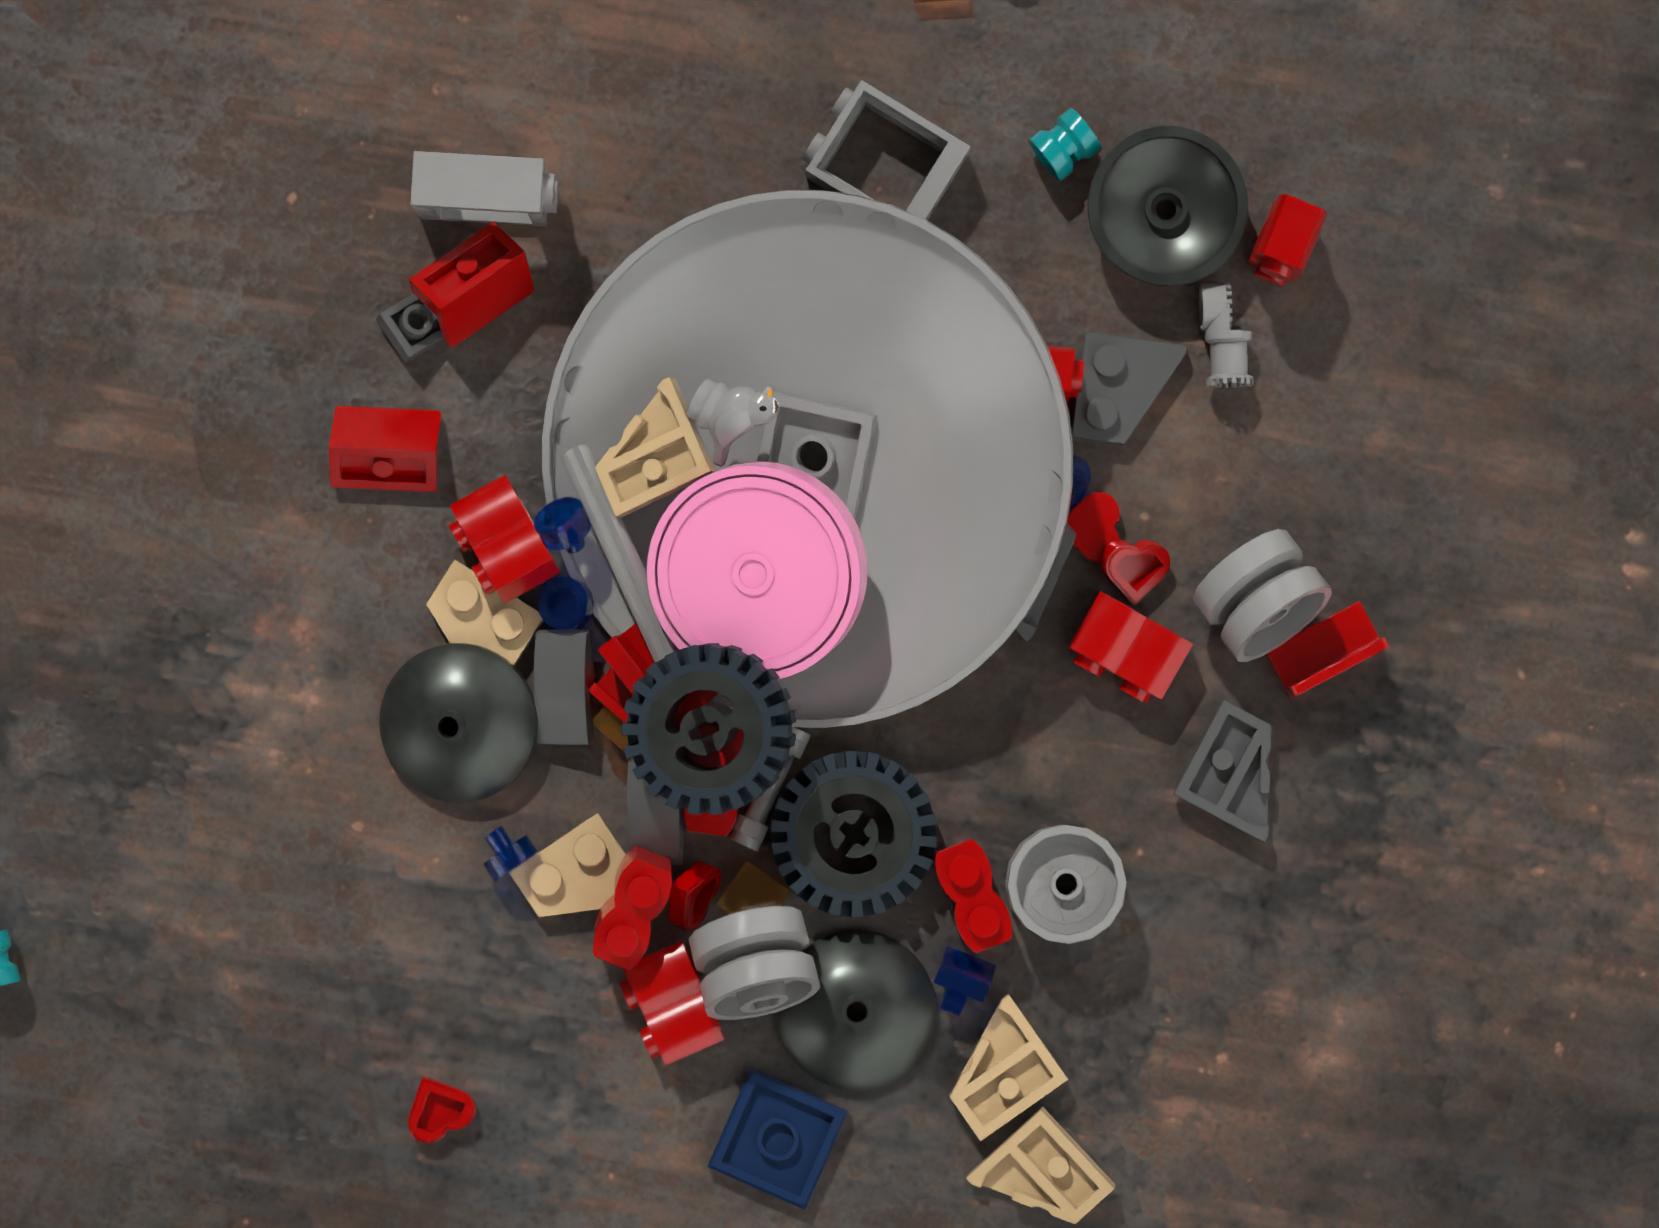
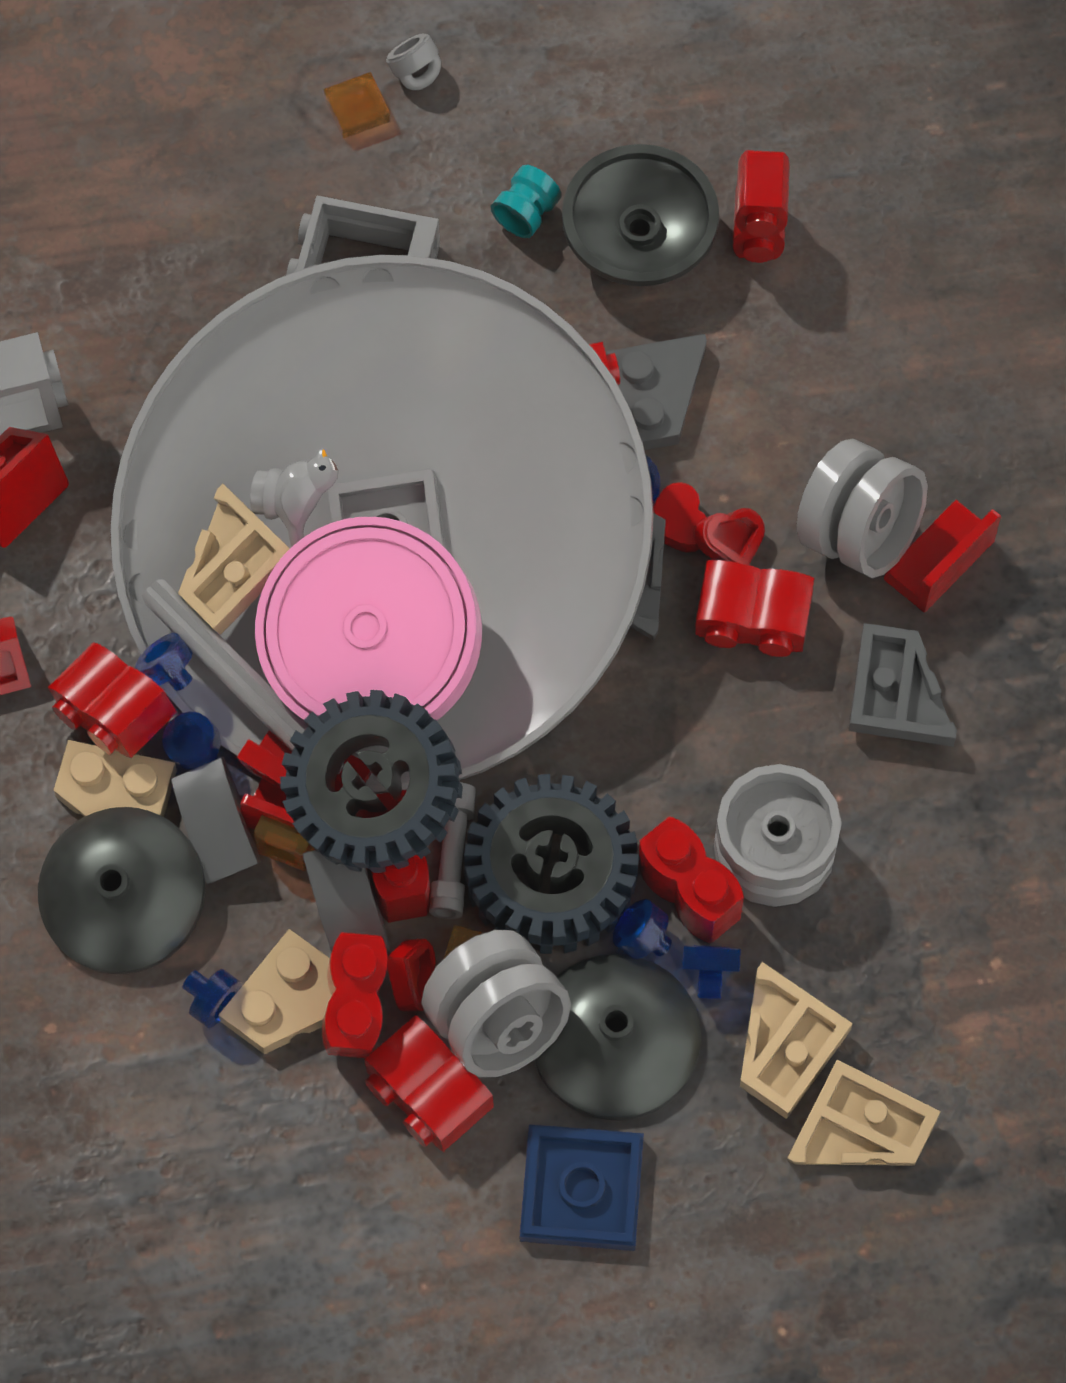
camera: 15 degrees left, 20 degrees down
red tile [408,1076,477,1144] -> none
light grey connector [1199,282,1254,388] -> none
none -> clear blue tile [613,899,672,959]

